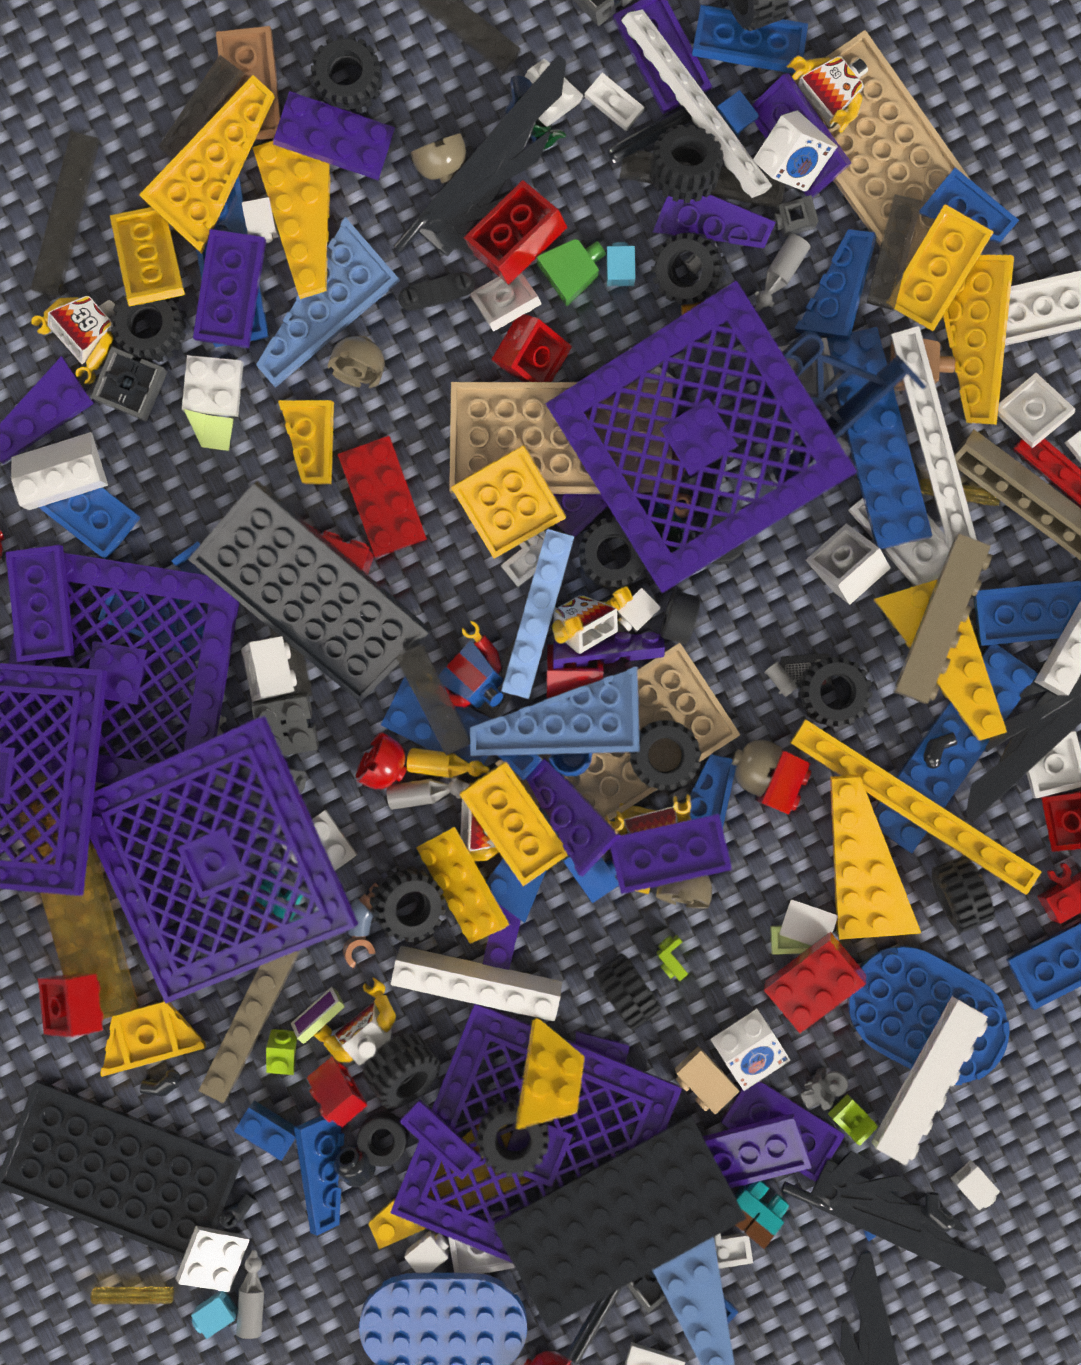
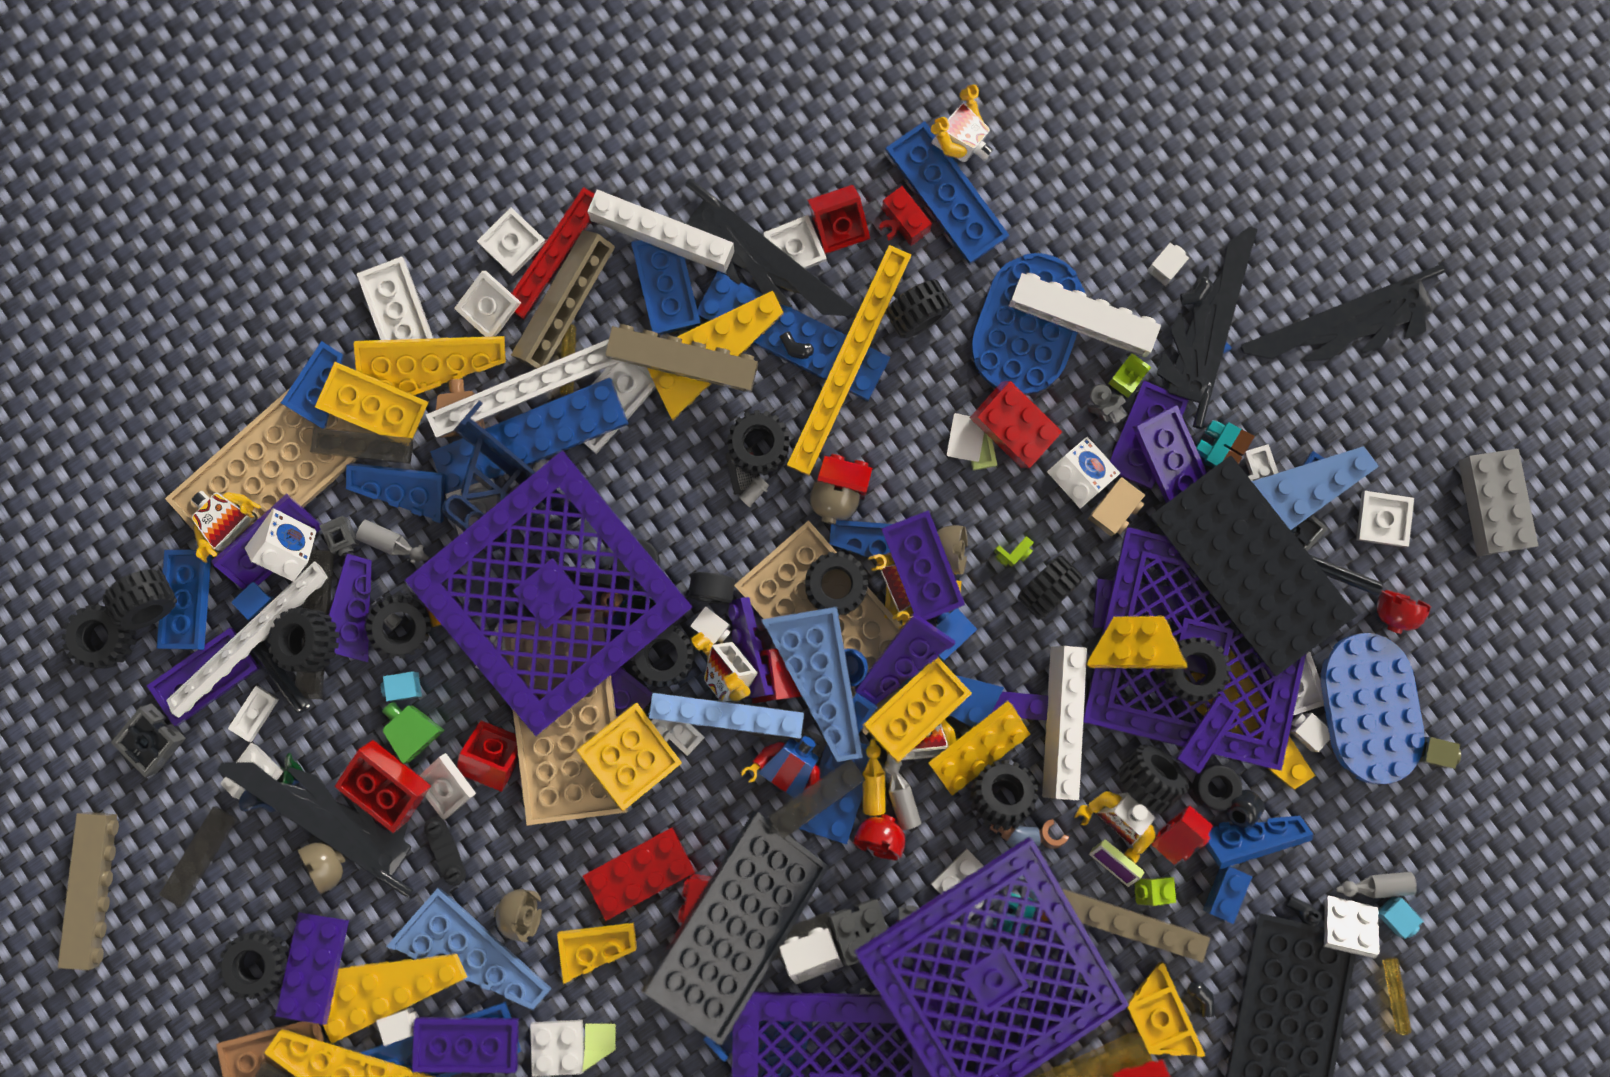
camera: 100 degrees left, 5 degrees down
white slope [806,524,891,605] -> none
yellow wing [830,775,921,940] -> none

